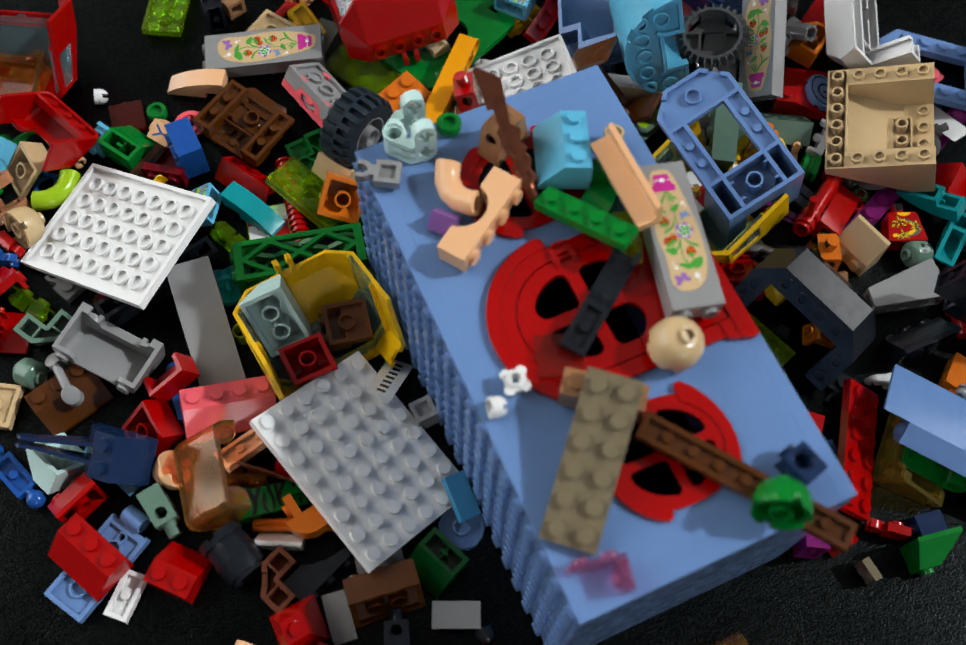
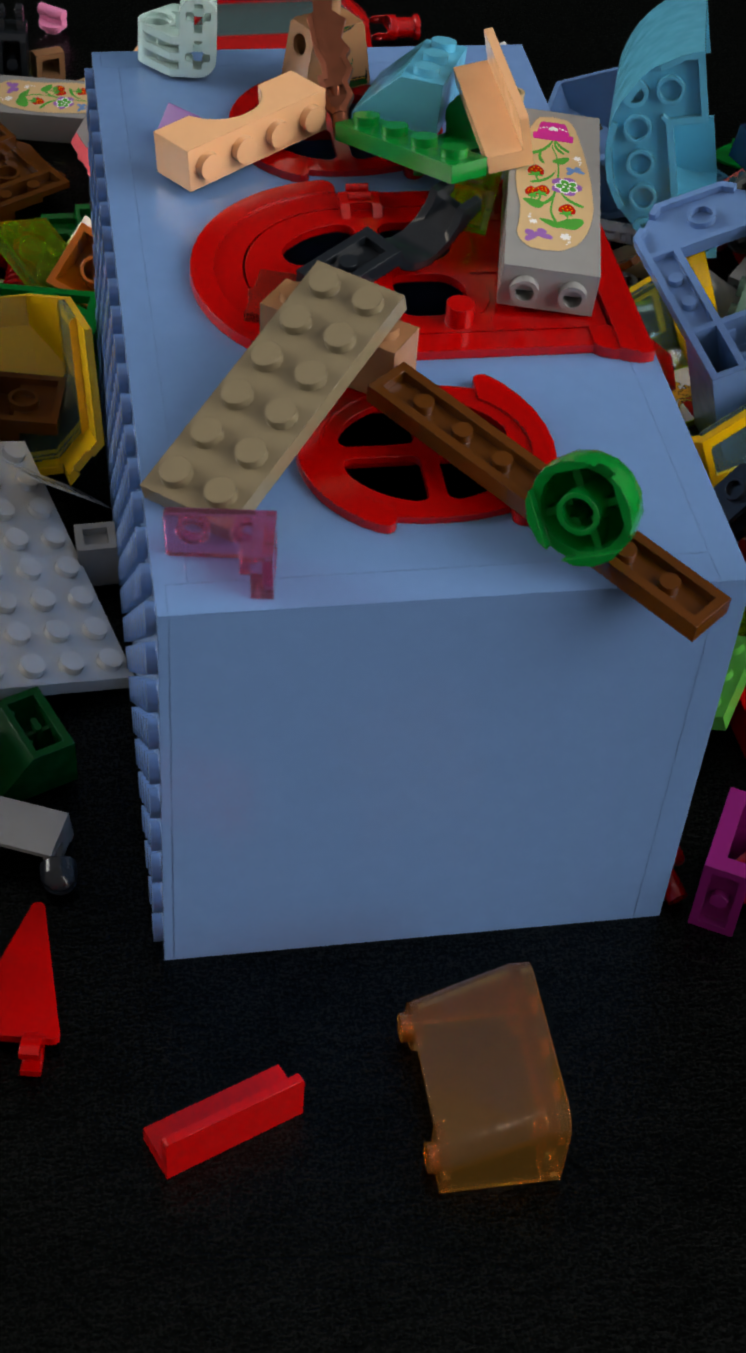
camera: 15 degrees right, 20 degrees down
light grey plate [355,159,403,189] -> none
light nougat cylinder [435,158,483,217] -> none
green tile [436,113,462,138] -> none
medium blue tile [438,507,485,551] -> none
dark azure tile [441,470,481,523] -> none
white hinge [486,396,508,419] -> none
white plate [500,365,531,396] -> none
tan cylinder [647,316,705,373] -> none
dark blue brick [774,440,828,486] -> none

